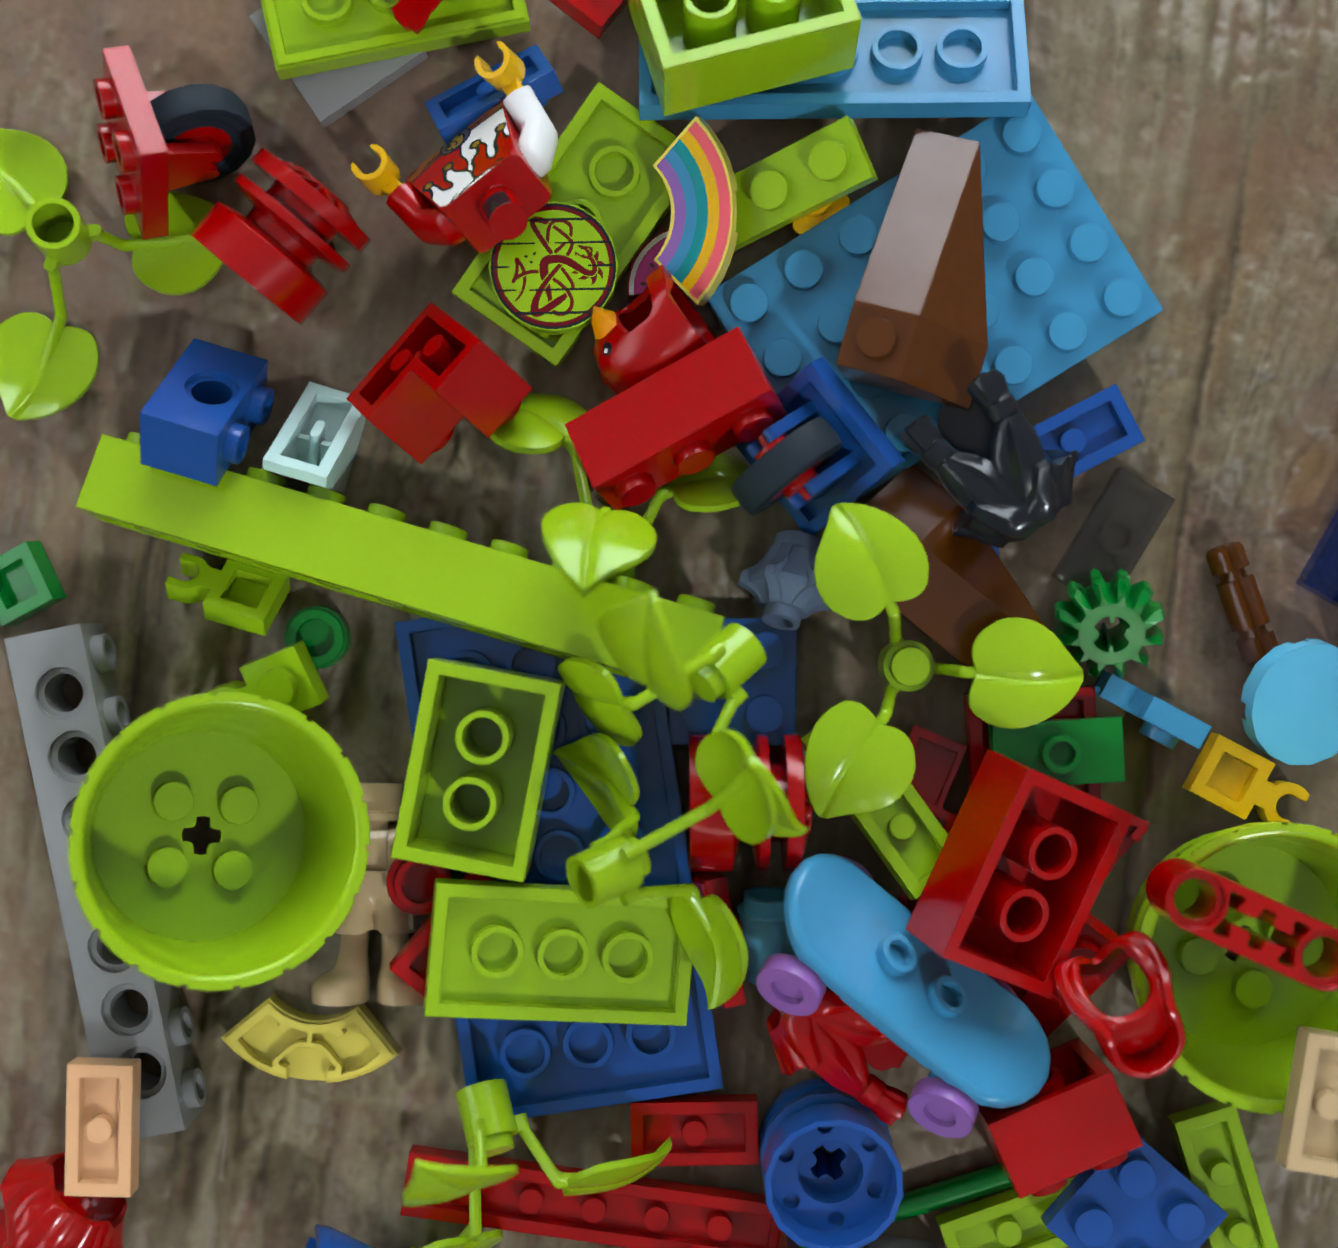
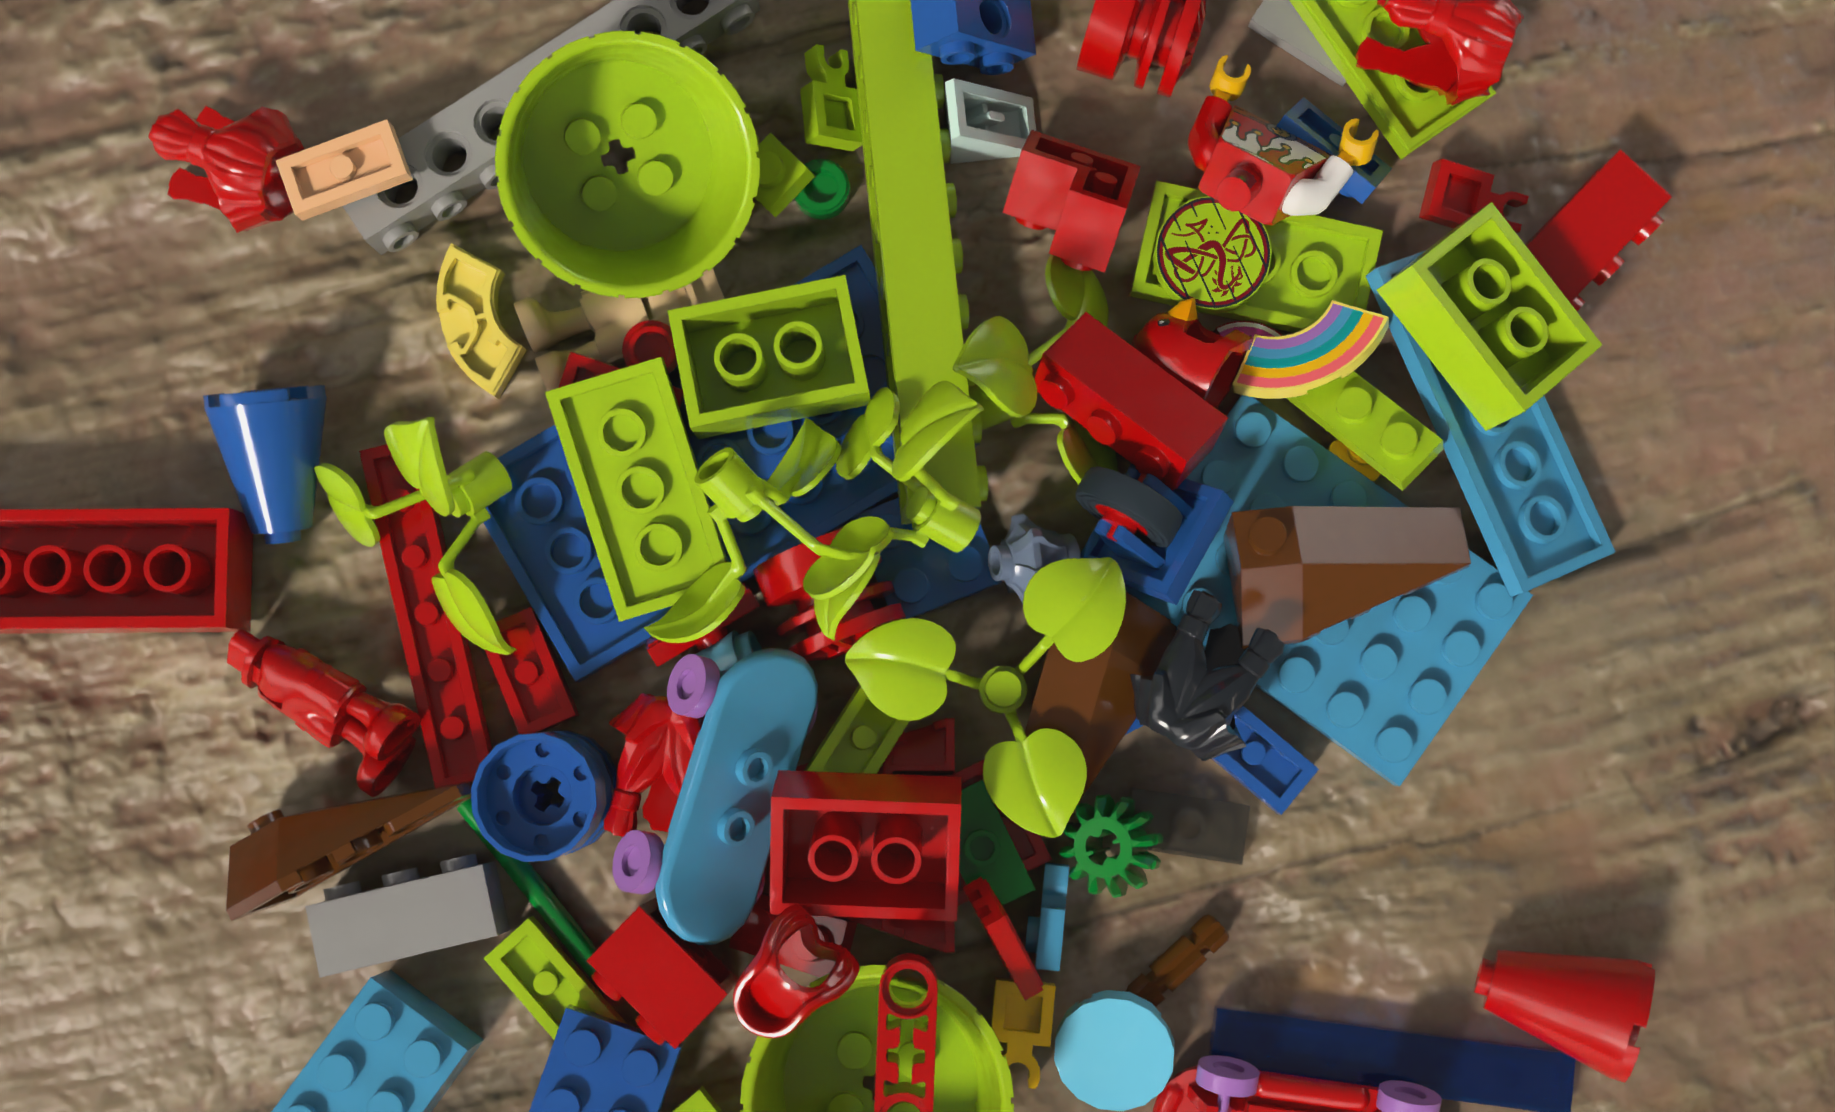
camera: 70 degrees right, 5 degrees down
none -> red tile [962,877,1044,1001]

